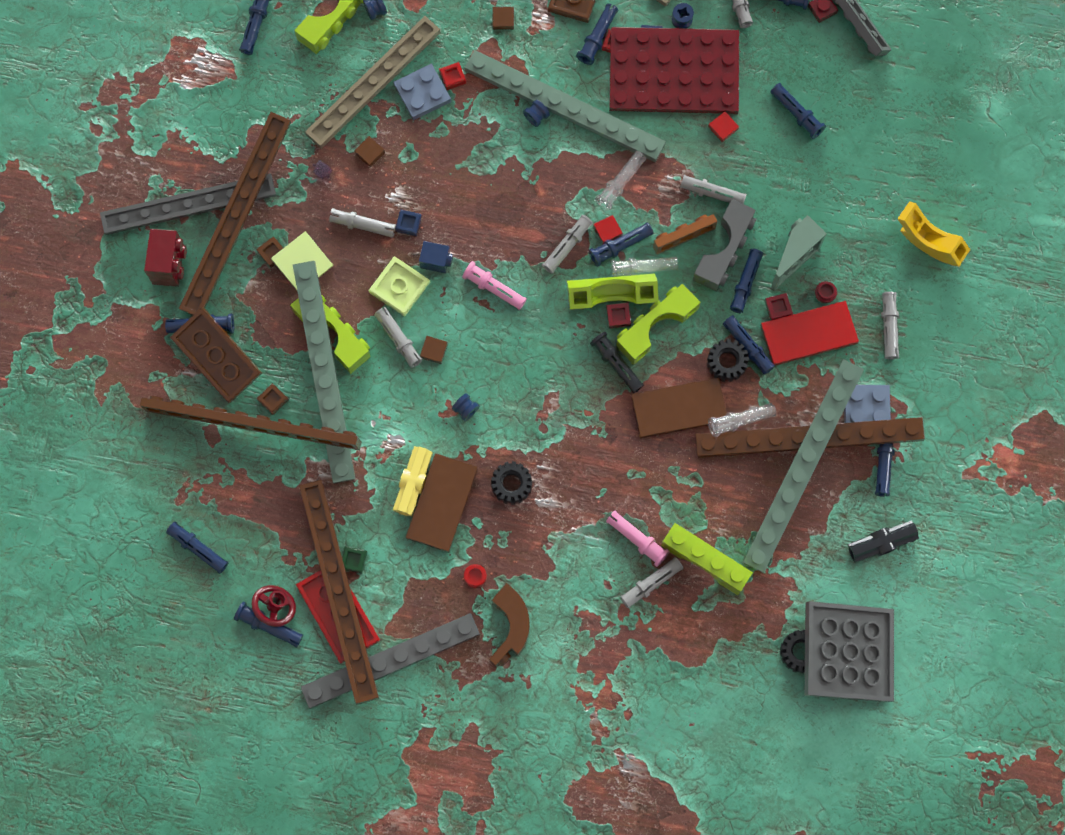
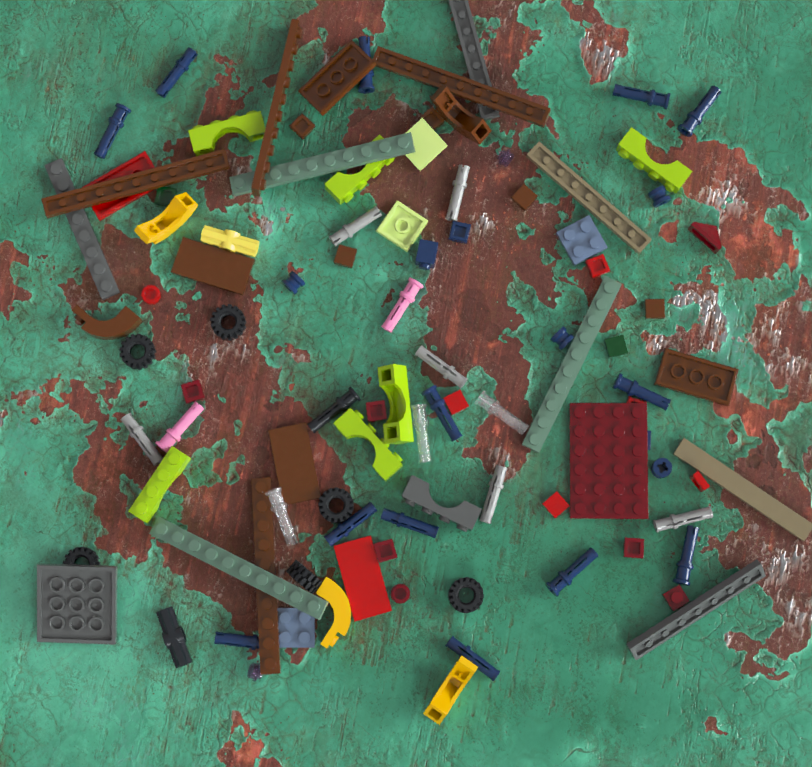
camera: 90 degrees right, 5 degrees up
dark red brick [144,229,187,287] -> none
dark red piece [251,585,296,627] -> none
dark orange plate [653,214,717,255] -> none
sand green slope [771,215,827,290] -> none
light grey pin [881,292,899,360] -> none
none -> black tyre [119,333,156,370]
none -> yellow arch [134,192,198,244]
none -> dark red plate [181,379,205,404]
none -> lime arch [188,110,265,156]
none -> plate [247,662,263,682]
none -> black tyre [286,560,323,594]
none -> yellow arch [316,577,351,648]
none -> reddish brown arch [430,85,492,144]
none -> dark blue pin [445,636,500,681]
none -> black tyre [448,577,484,613]
none -> dark green tile [604,335,628,358]
none -> dark red plate [623,537,644,559]

